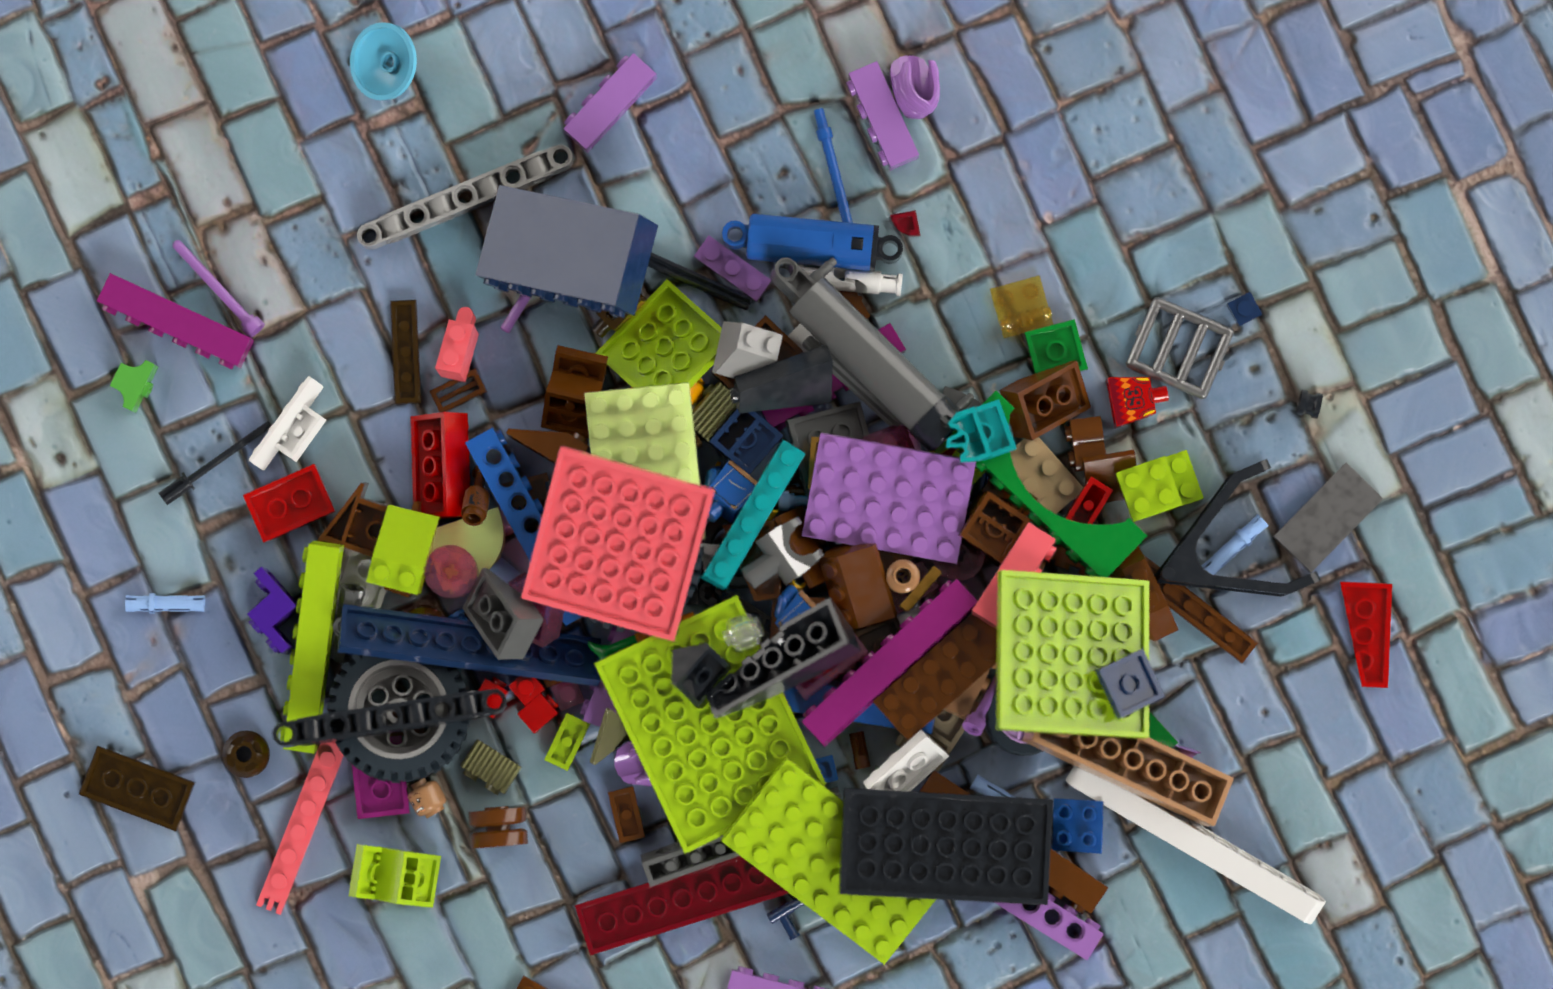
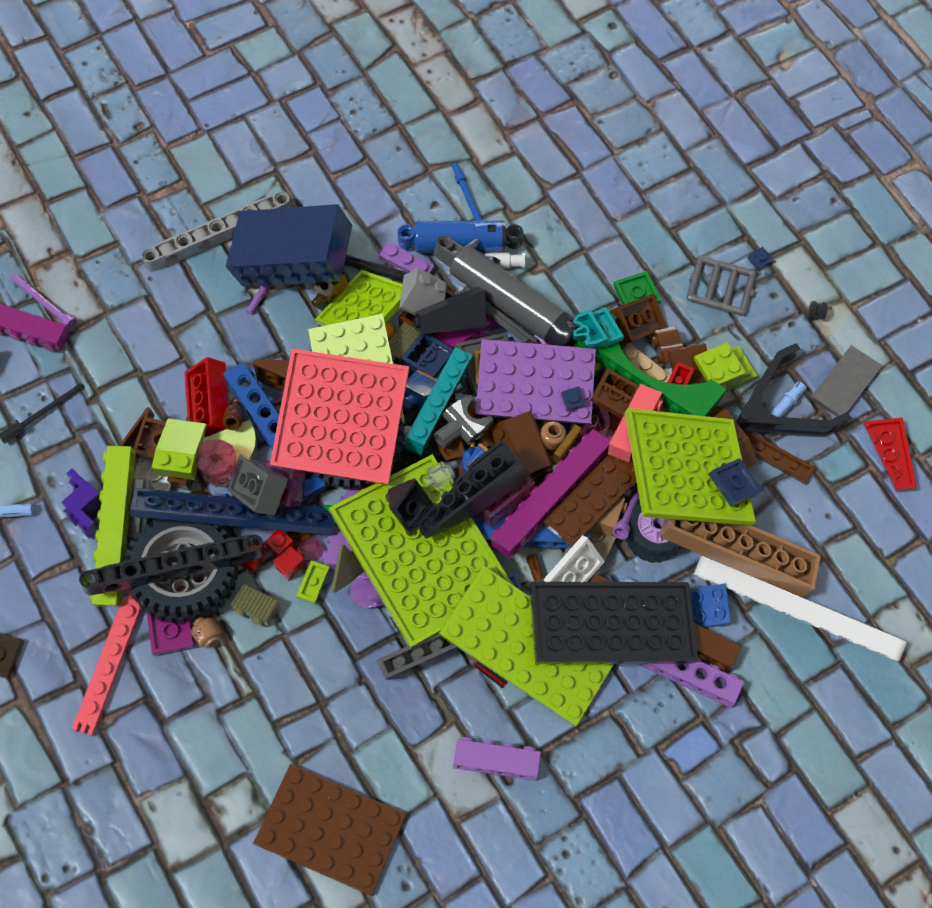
camera: 10 degrees left, 20 degrees down
dark brown piece [222,730,270,778] -> none
red plate [243,464,336,543] -> none
white bracket [249,376,326,470] -> none
lime bracket [348,844,441,908] -> none
medium azure dish [350,22,417,101] -> none
dark brown tile [390,300,422,405] -> none
reddish brown tile [429,368,487,412] -> none
coral brick [435,307,479,382] -> none
reddish brown wheel [468,806,528,849] -> none
reddish brown bracket [541,345,608,439] -> none
medium lavender brick [563,53,657,153] -> none
dark red plate [575,856,789,956] -> none
reddish brown plate [608,786,645,843] -> none
dark blue piece [767,898,805,940] -> none
medium lavender brick [846,61,919,171] -> none
medium lavender hair [890,56,940,119] -> none
dark red tile [890,210,921,237] -> none
clear yellow hinge [990,275,1053,339] -> none
torso [1106,377,1169,429] -> none
none -> dark blue plate [560,386,585,411]

